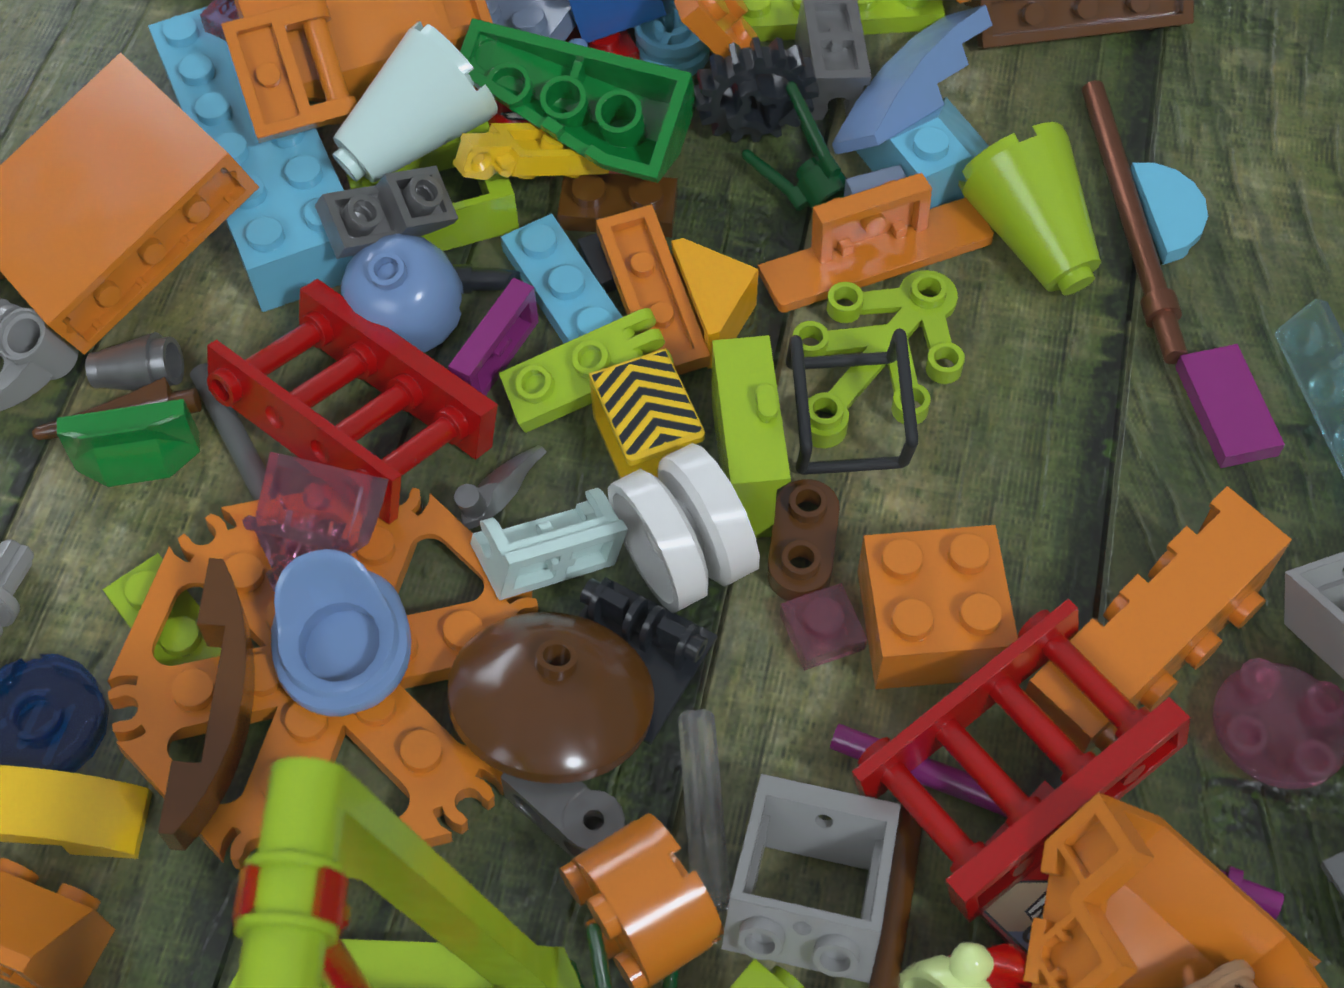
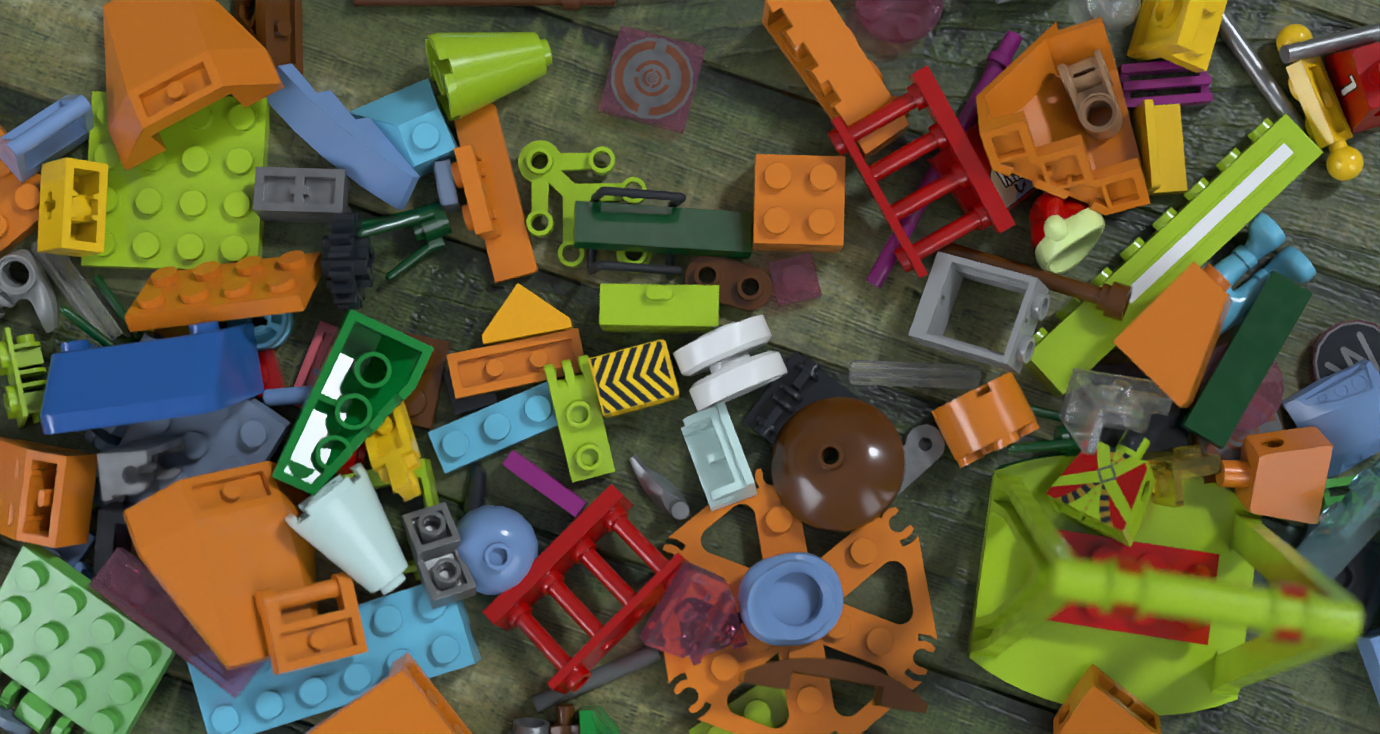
camera: 80 degrees left, 25 degrees up
none -> dark green tile [573,201,752,259]
none -> tile [599,26,706,134]

